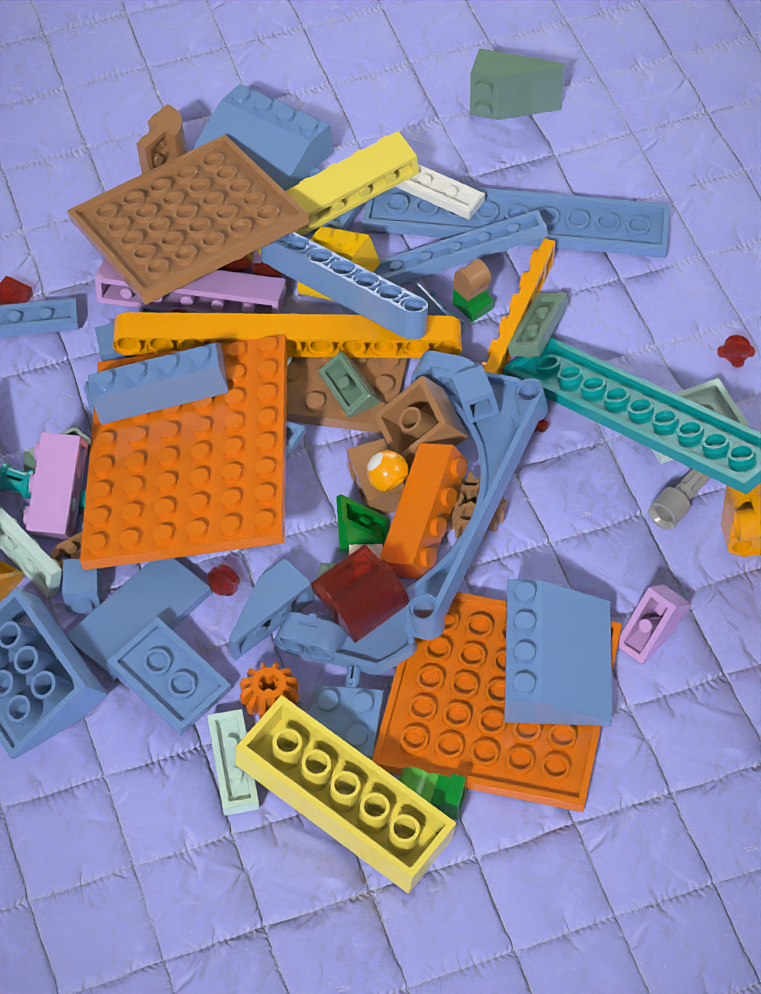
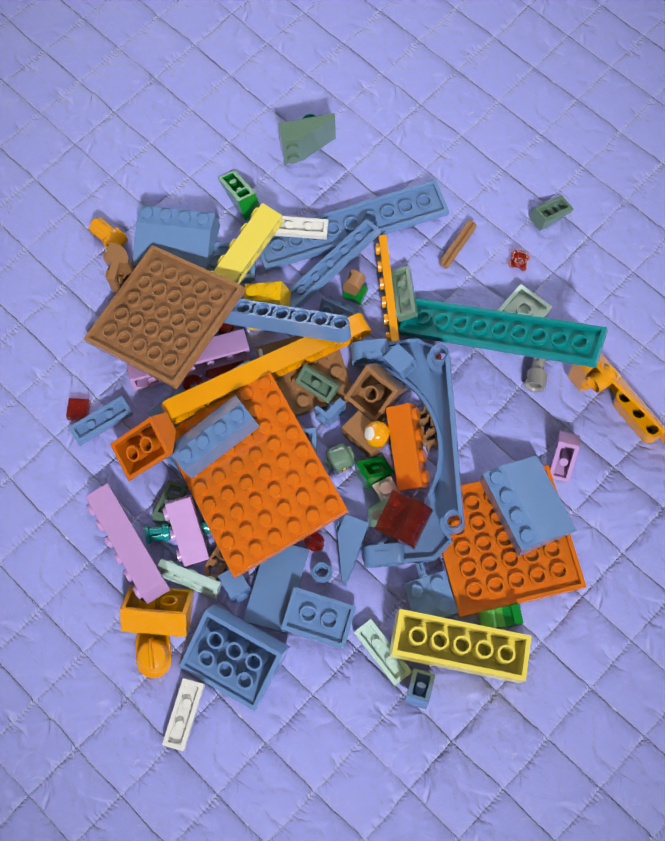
camera: 25 degrees left, 15 degrees up
orange gear [240,661,299,719] -> none
none -> light orange piece [89,217,128,249]
none -> orange slope [110,412,176,481]
none -> green slope [218,170,260,220]
none -> medium blue plate [311,561,333,583]
none -> medium blue bracket [314,398,346,427]
none -> sand green head [323,443,356,474]
none -> medium blue slope [404,668,435,709]
none -> medium nougat axle [439,220,477,269]

